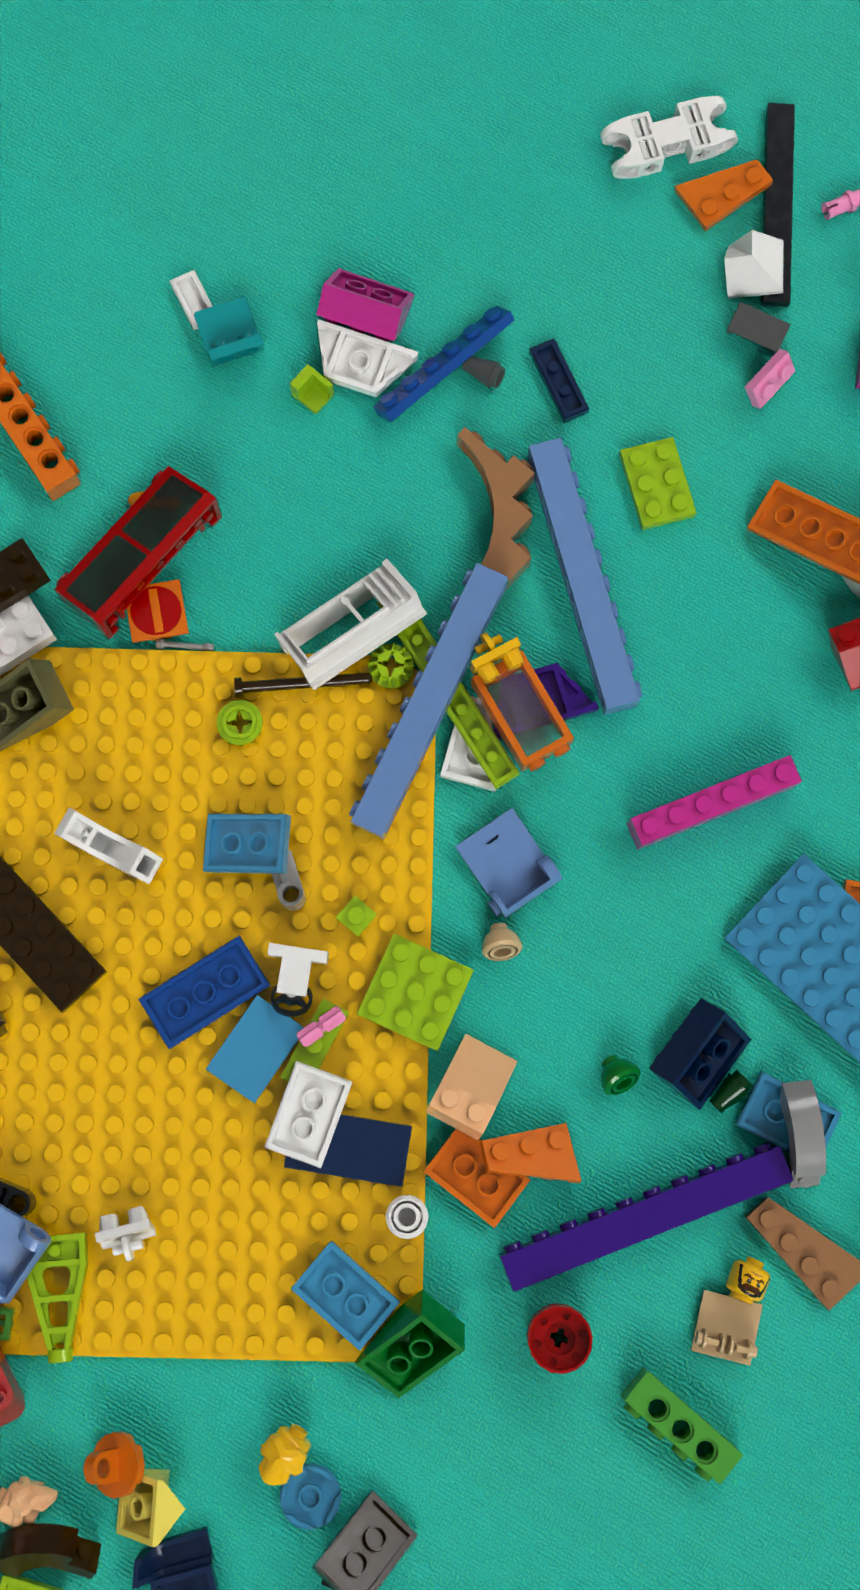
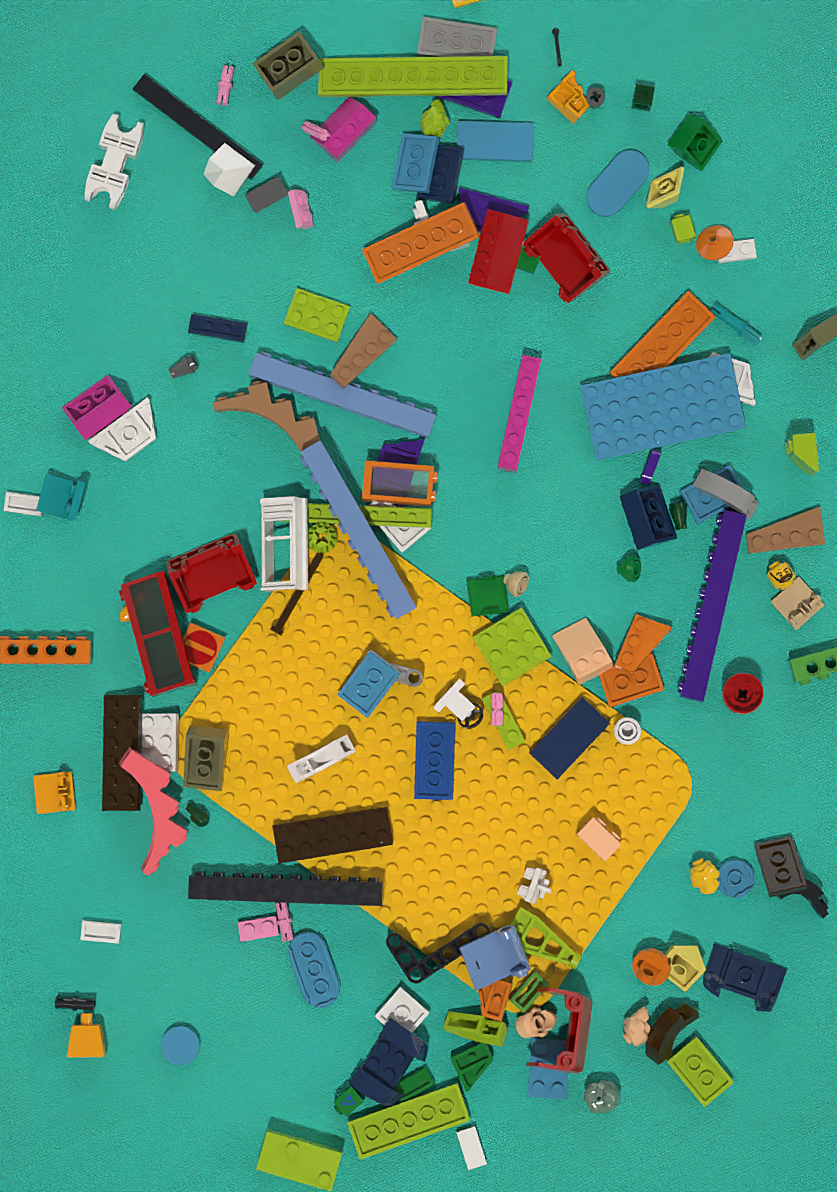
camera: 50 degrees left, 5 degrees up
light grey hinge [155,638,214,651] -> none
dark azure tile [206,995,304,1103] -> none
lime gear [217,700,263,746] -> none
white tile [265,1061,353,1168] -> none
lime panel [290,364,334,414] -> none
dark azure plate [291,1240,400,1351] -> none
lime plate [336,896,377,937] -> none
green slope [356,1289,465,1398] -> none
blue plate [373,306,515,422] -> none
medium blue door [455,808,562,918] -> none
yellow hips [469,632,524,684] -> none
orange wing [674,159,773,232] -> none
none -> red windscreen [166,534,257,614]
none -> medium nougat wing [330,313,397,389]
none -> green piece [466,575,509,617]
none -> light nougat brick [576,817,621,861]
none -> dark purple beam [640,448,662,485]

